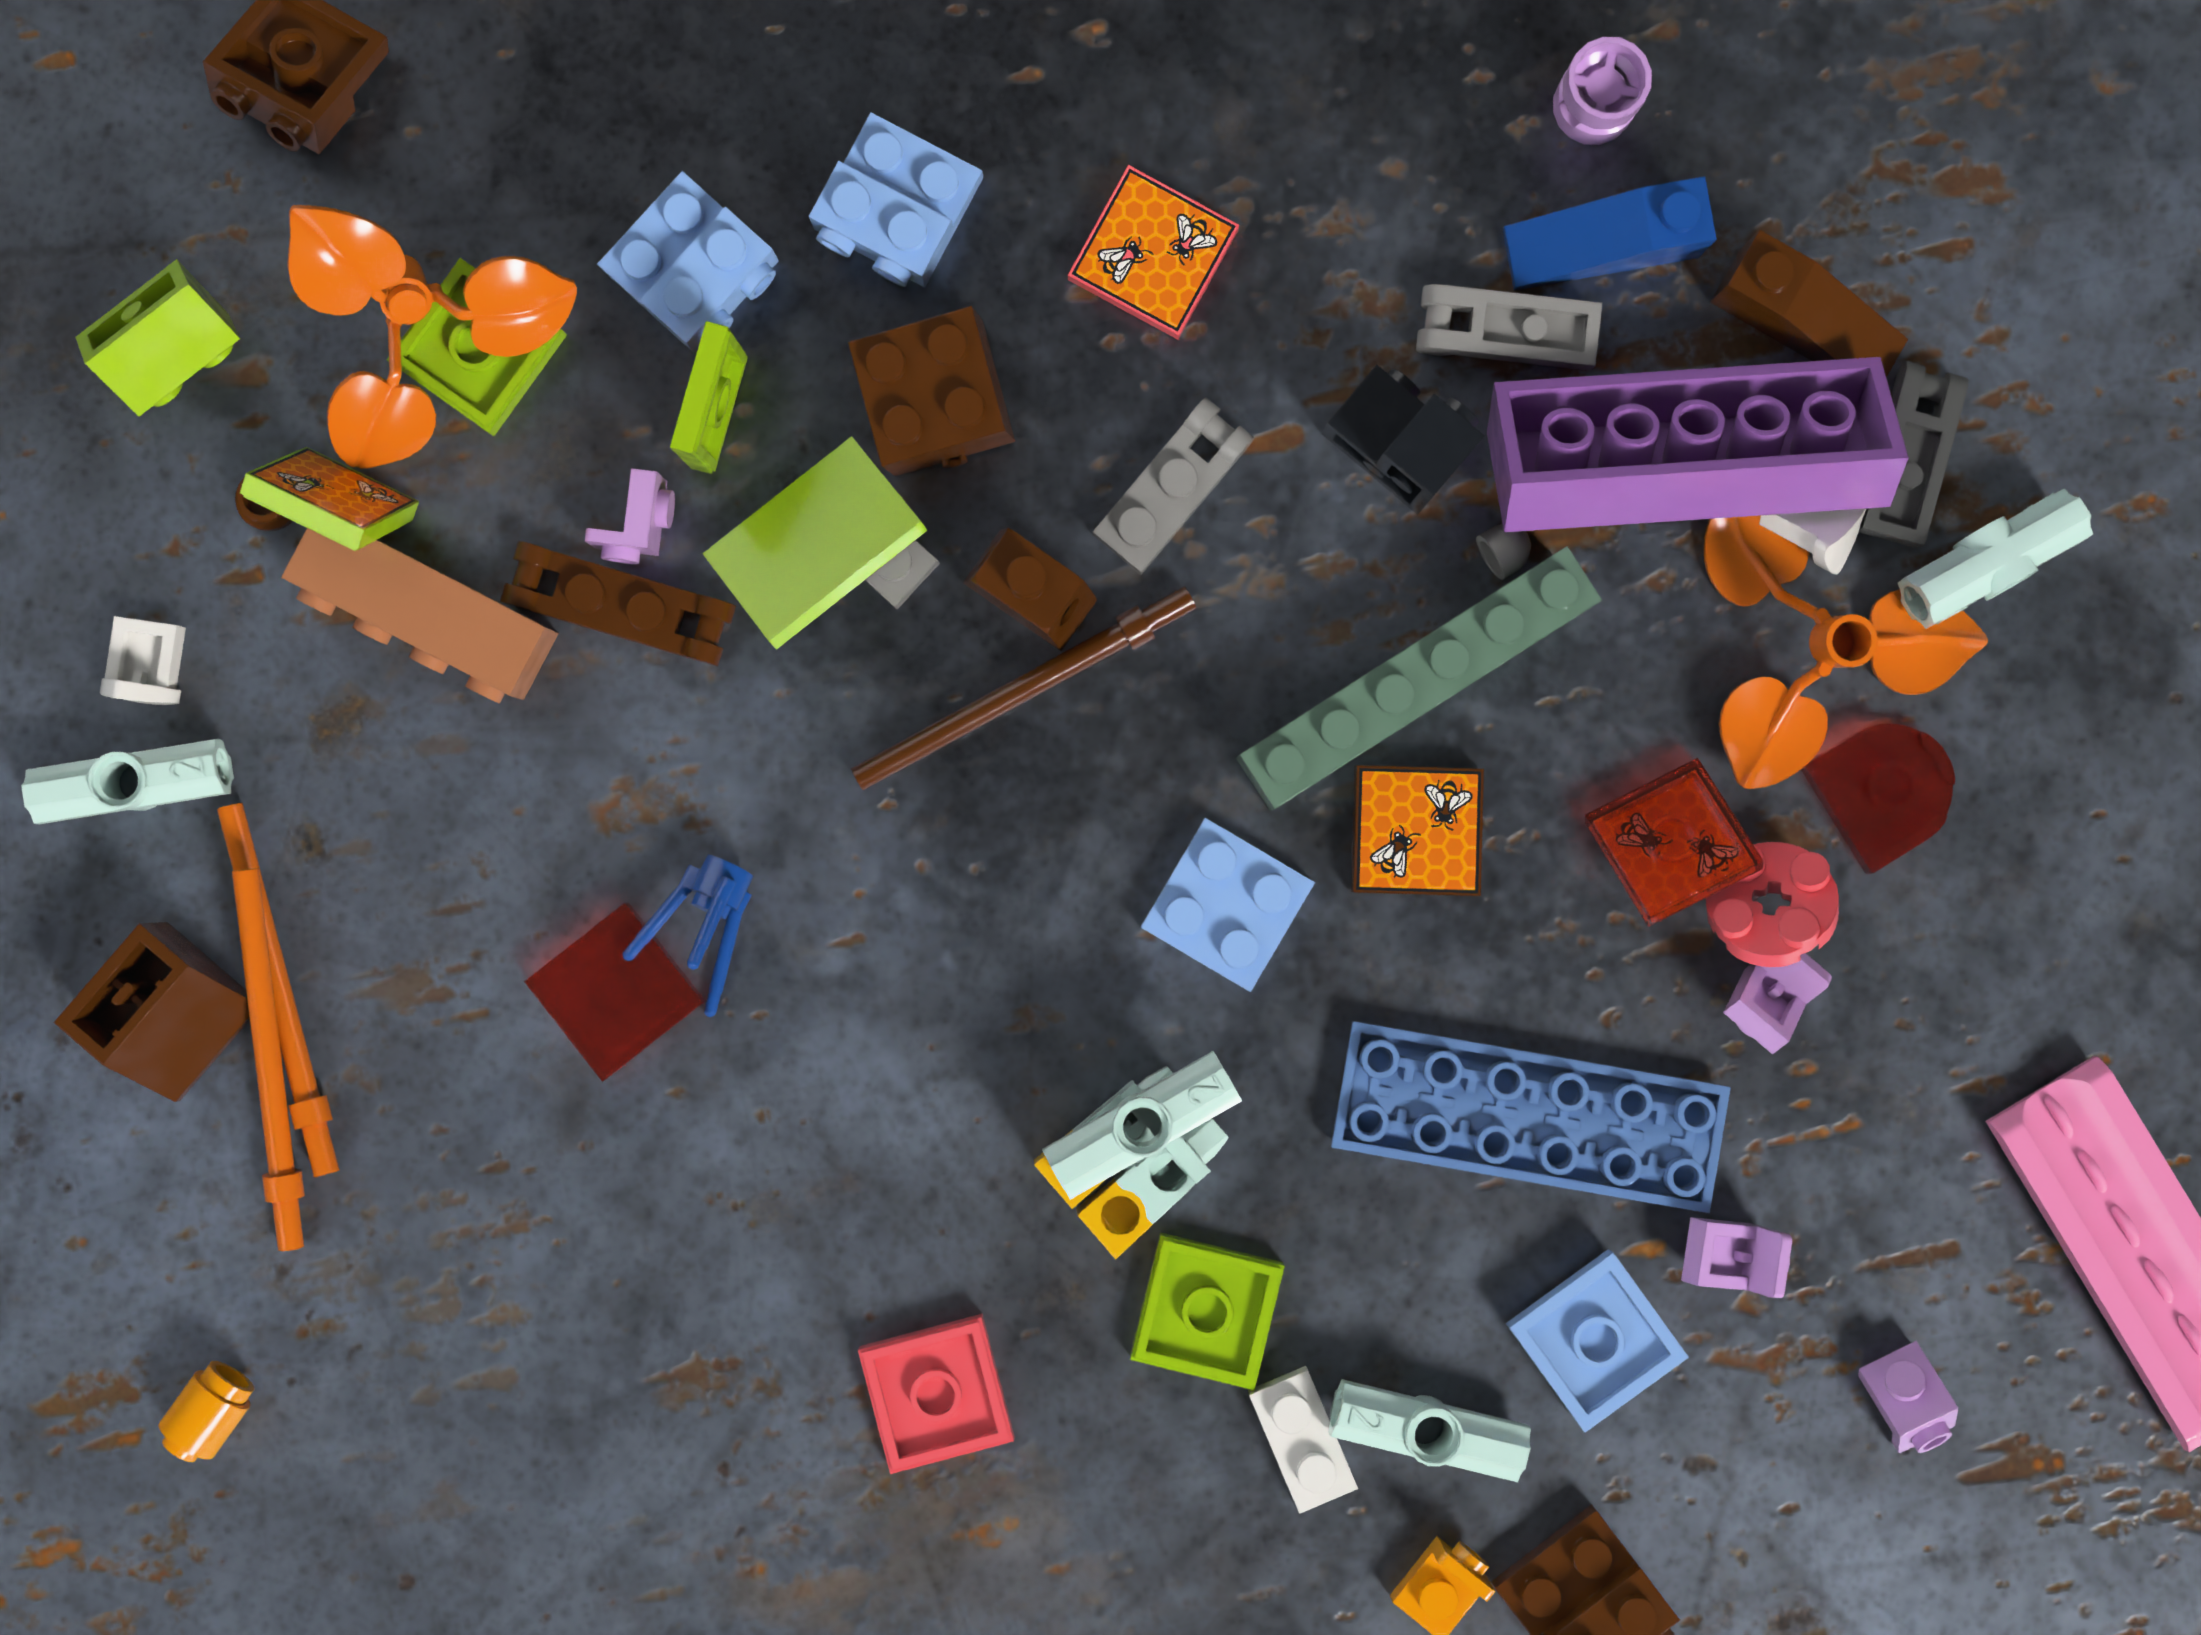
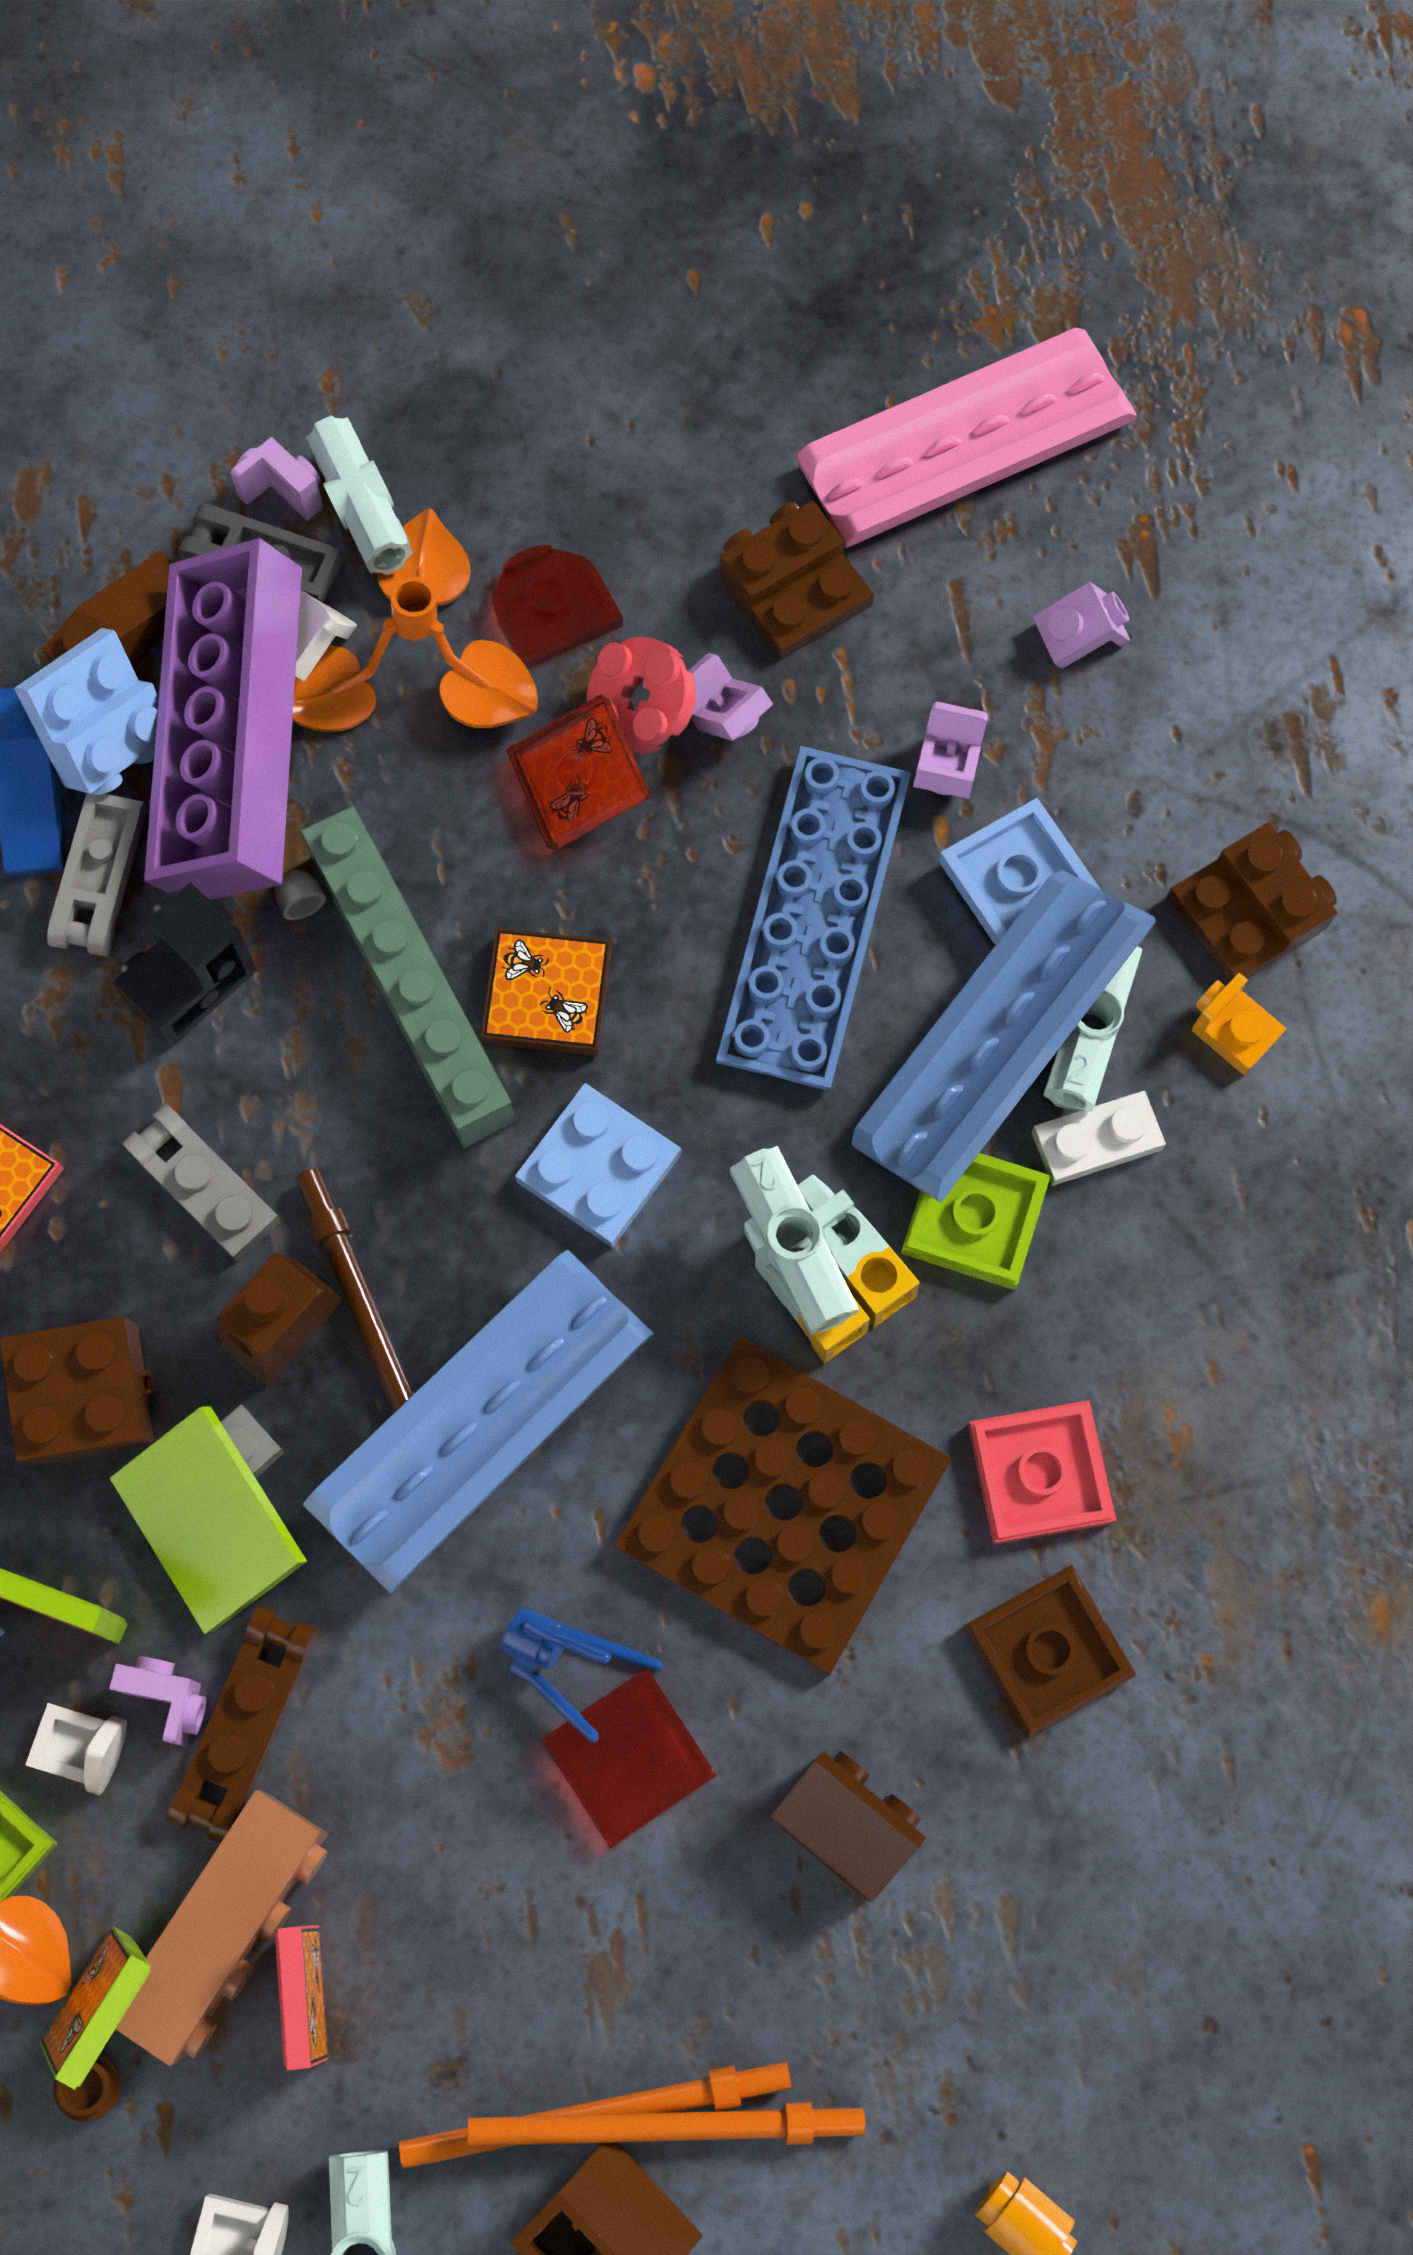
camera: 90 degrees left, 15 degrees down
none -> light blue plate [14,628,159,795]
none -> white tile [25,1703,127,1795]
none -> lavender bracket [231,437,323,521]
none -> coral tile [275,1925,328,2071]
none -> medium blue plate [303,1250,654,1595]
none -> reddish brown piece [614,1336,952,1676]
none -> reddish brown plate [720,500,874,660]
none -> reddish brown slope [769,1751,926,1902]
none -> medium blue plate [851,870,1156,1203]
none -> reddish brown tile [963,1565,1137,1738]

